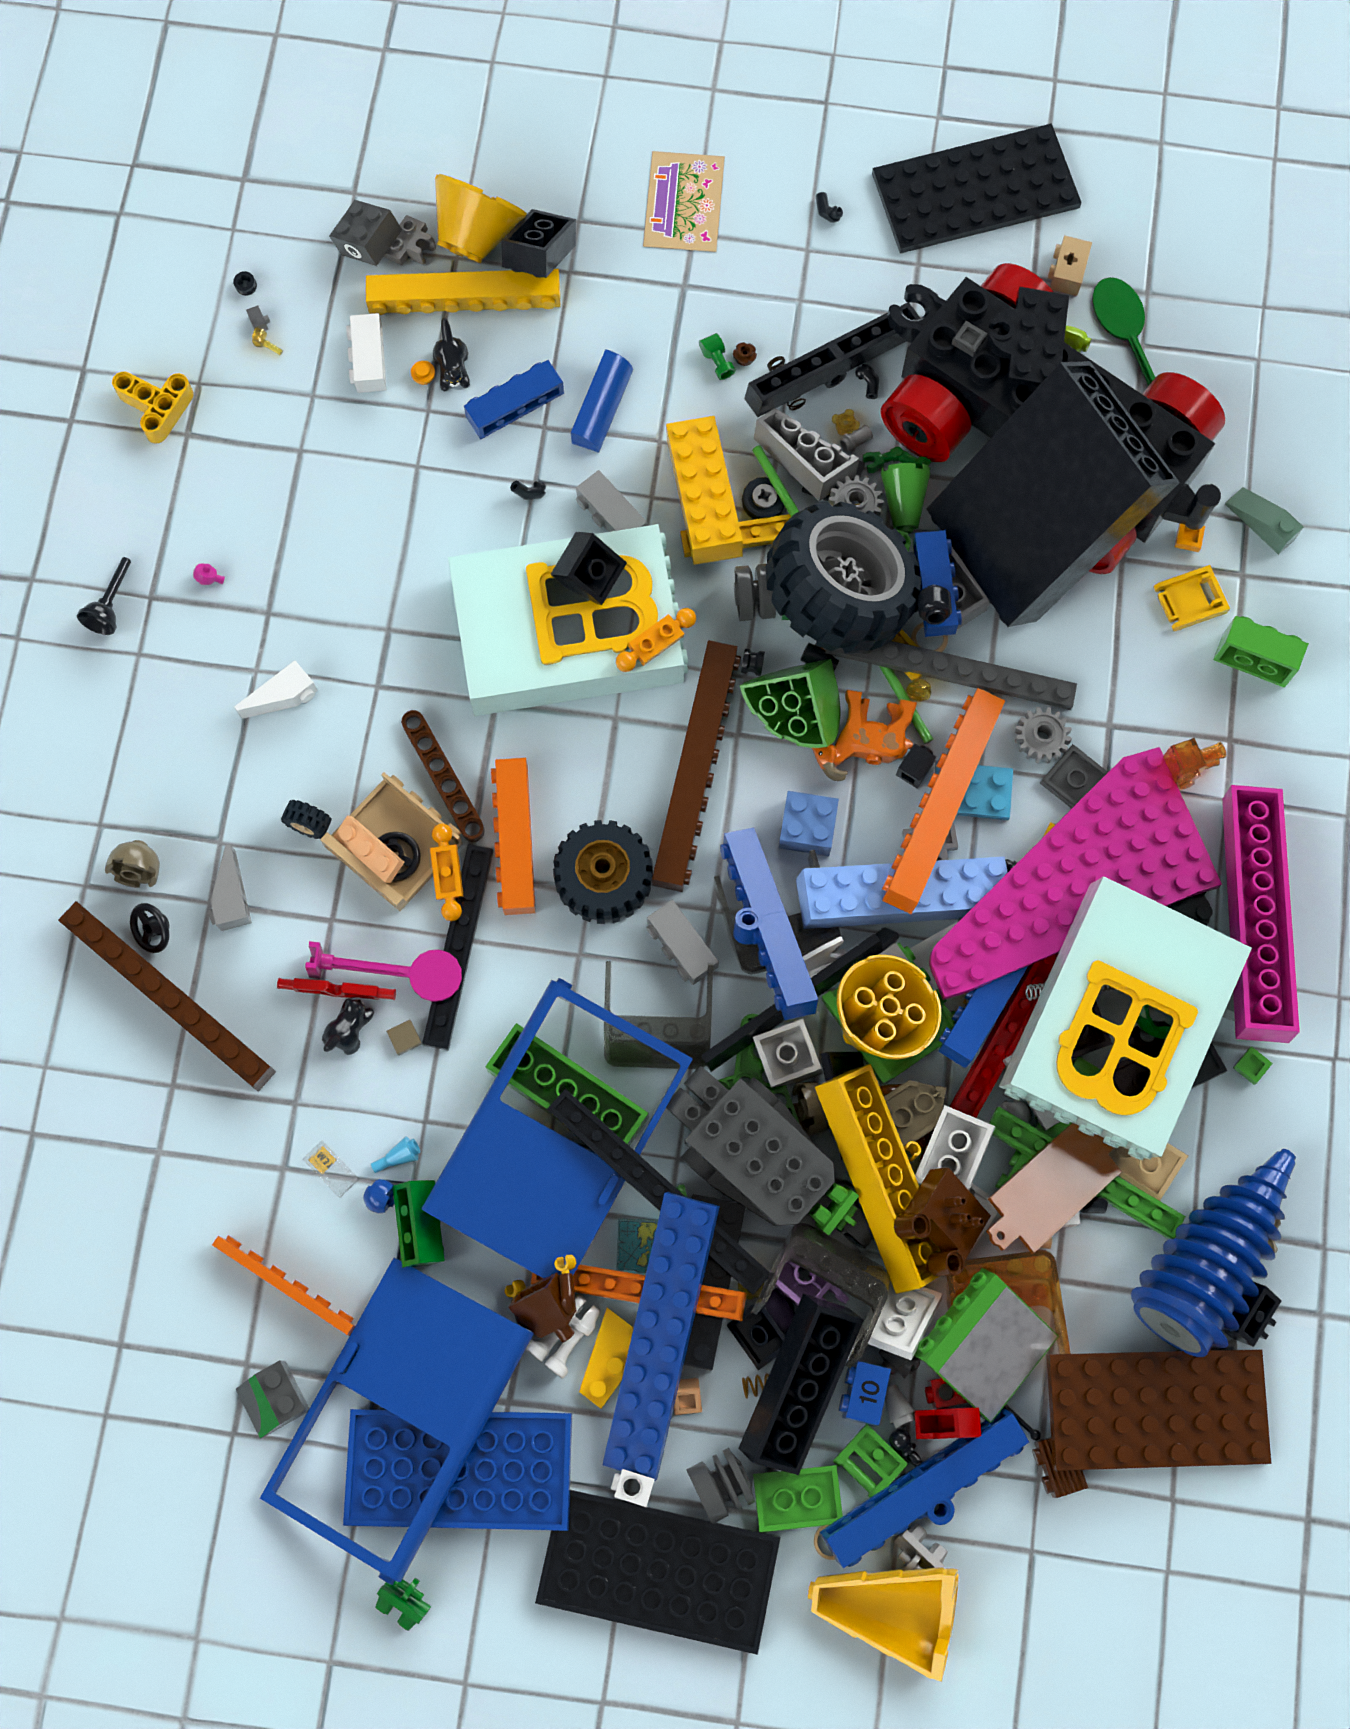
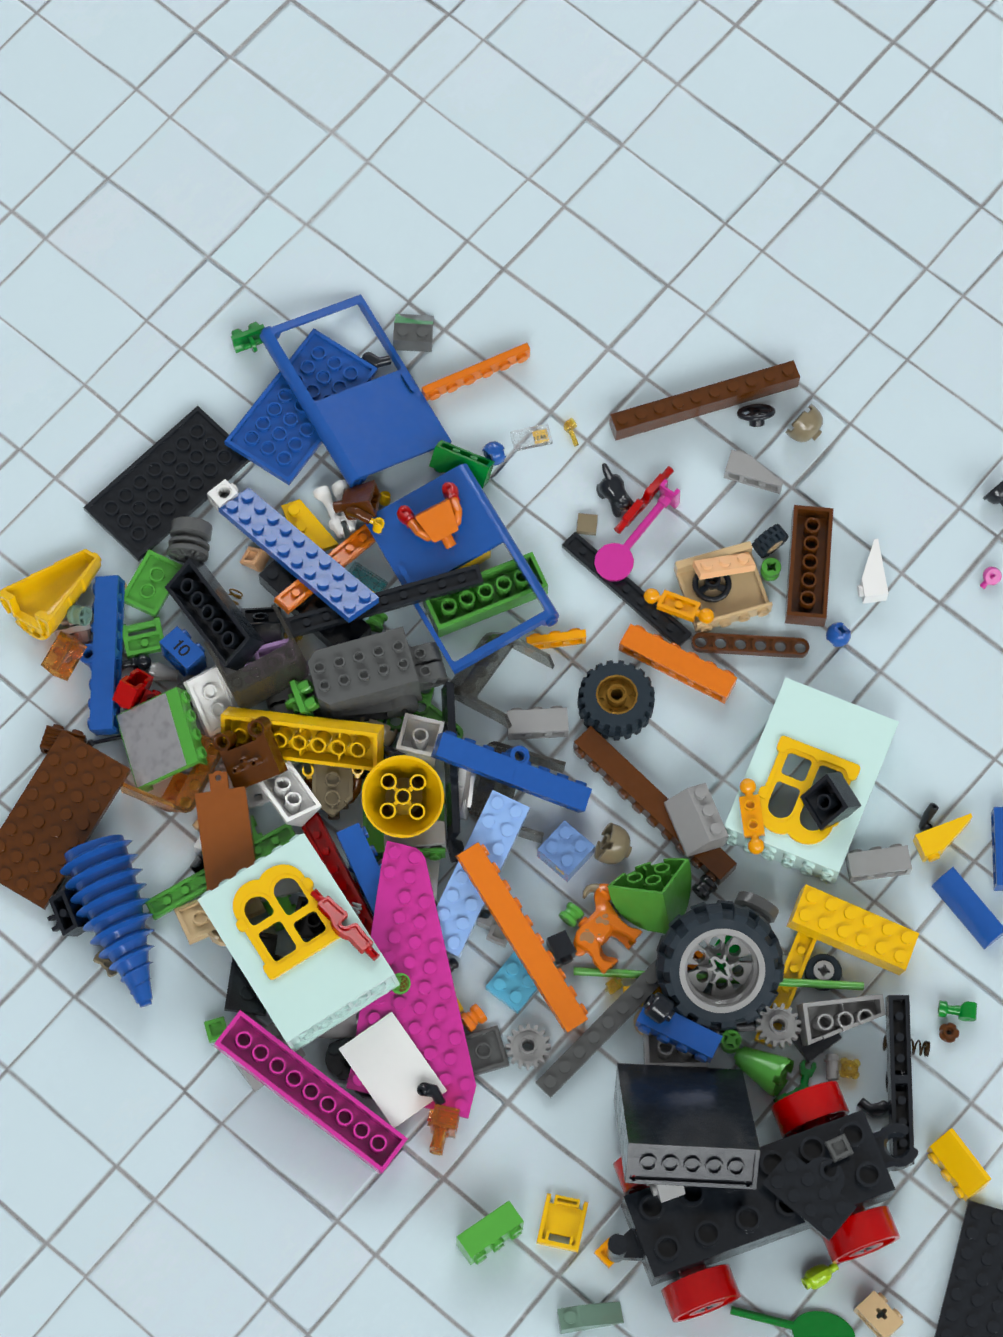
camera: 120 degrees right, 5 degrees down
medium azure cone [371,1136,420,1173] -> none
none -> clear orange brick [41,631,87,681]
none -> sand green wheel [67,604,92,626]
none -> piece [310,889,380,961]
none -> white sticker [339,1012,447,1128]
none -> black arm [362,352,391,368]
none -> tile [392,973,411,995]
none -> orange torso [397,482,462,549]
none -> black arm [417,1082,446,1107]
none -> orange wheel [460,1004,487,1032]
none -> light orange plate [526,628,586,651]
none -> bright green wheel [558,902,585,928]
none -> clear yellow hand [564,418,579,447]
none -> dark tan cylinder [594,823,632,864]
none -> light grey slope [664,783,729,857]
none -> bright green wheel [760,557,781,581]
none -> reddish brown brick [785,505,834,627]
none -> blue piece [826,622,851,647]
none -> yellow slope [913,813,973,862]
none -> yellow slope [927,1128,991,1202]

